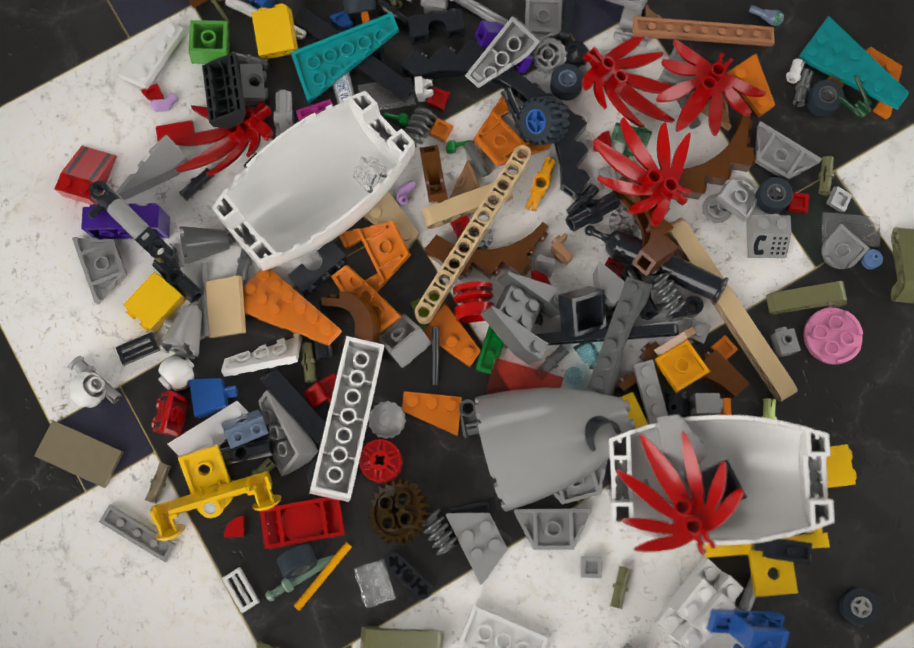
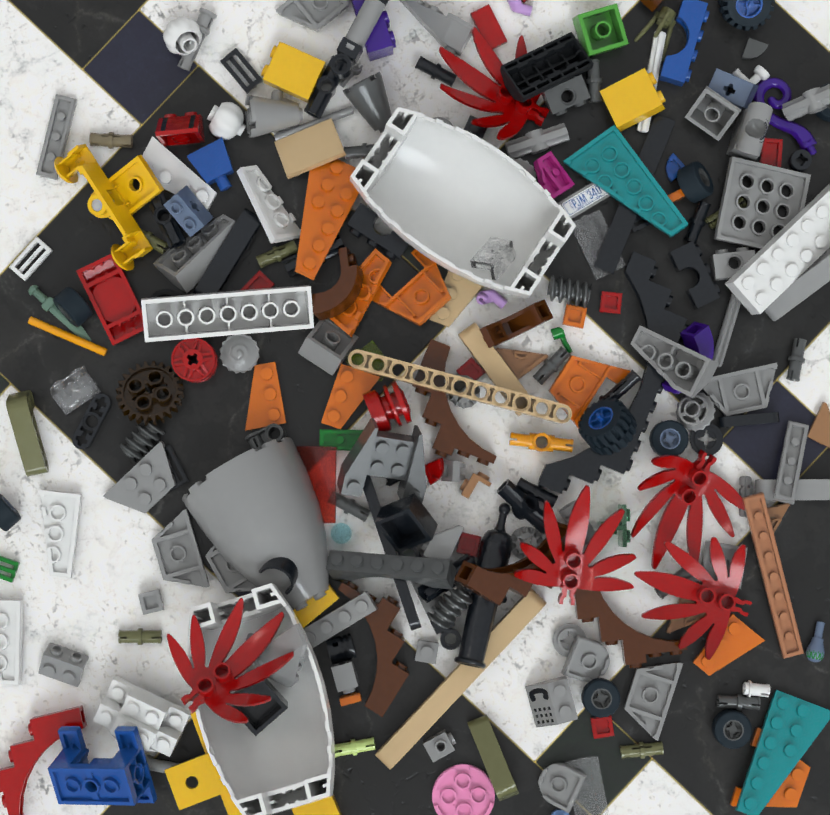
camera: 75 degrees right, 10 degrees up
dark tan tile [34,420,124,488] -> none
red tile [224,516,245,538] -> none
red tile [303,381,330,409] -> none
green hand [385,113,409,127] -> none
white tile [415,76,434,102] -> none
black bar [431,327,439,385] -> none
clear light blue hair [573,342,599,370] -> none
red tile [593,131,612,152] -> none
medium nougat tile [654,327,696,356] -> none
light orange tile [654,339,710,393] -> none
orange tile [710,335,738,360] -> none
black hinge [751,538,812,564] -> none
light grey plate [826,187,852,212] -> none
dark green plant [838,75,872,119] -> none

